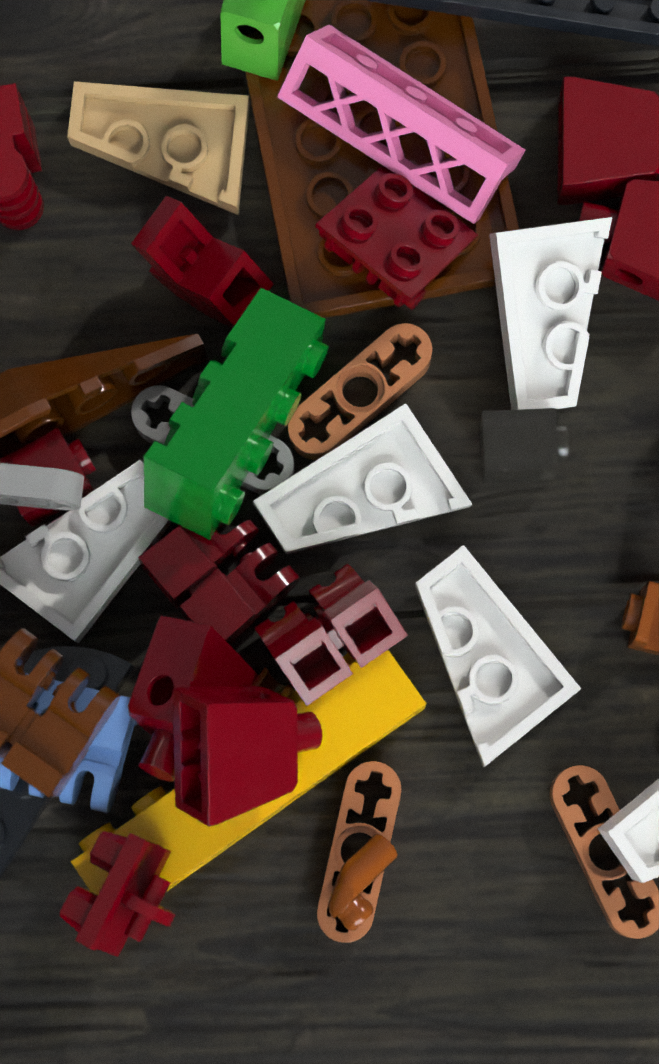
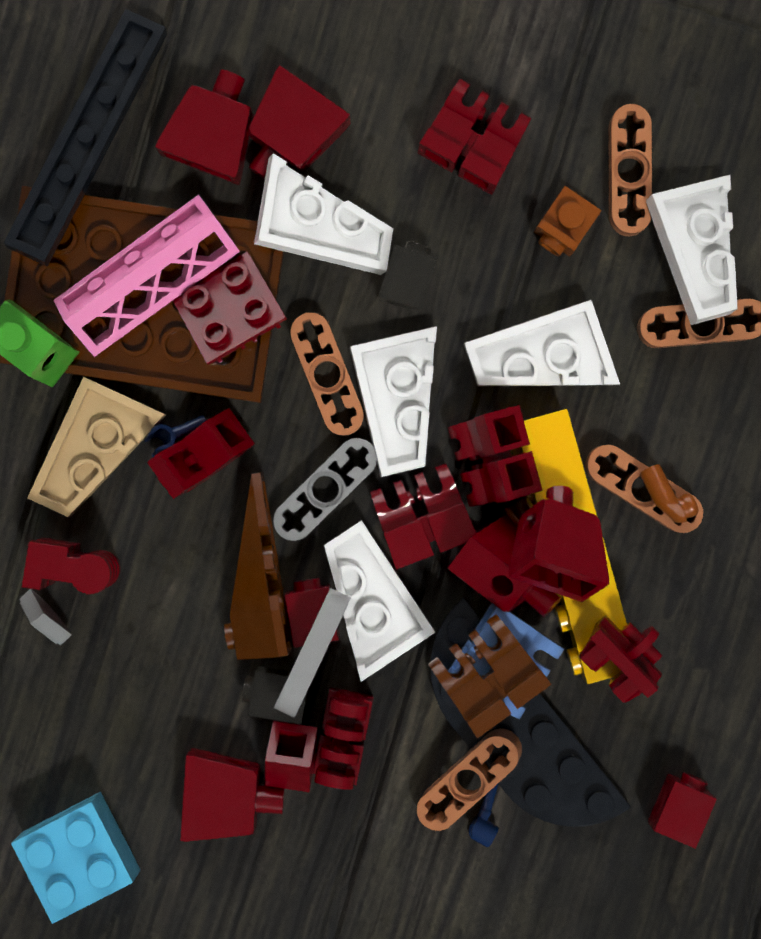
camera: 75 degrees left, 10 degrees up
green wedge [144,288,329,540] -> none
none -> dark blue hand [144,415,206,457]

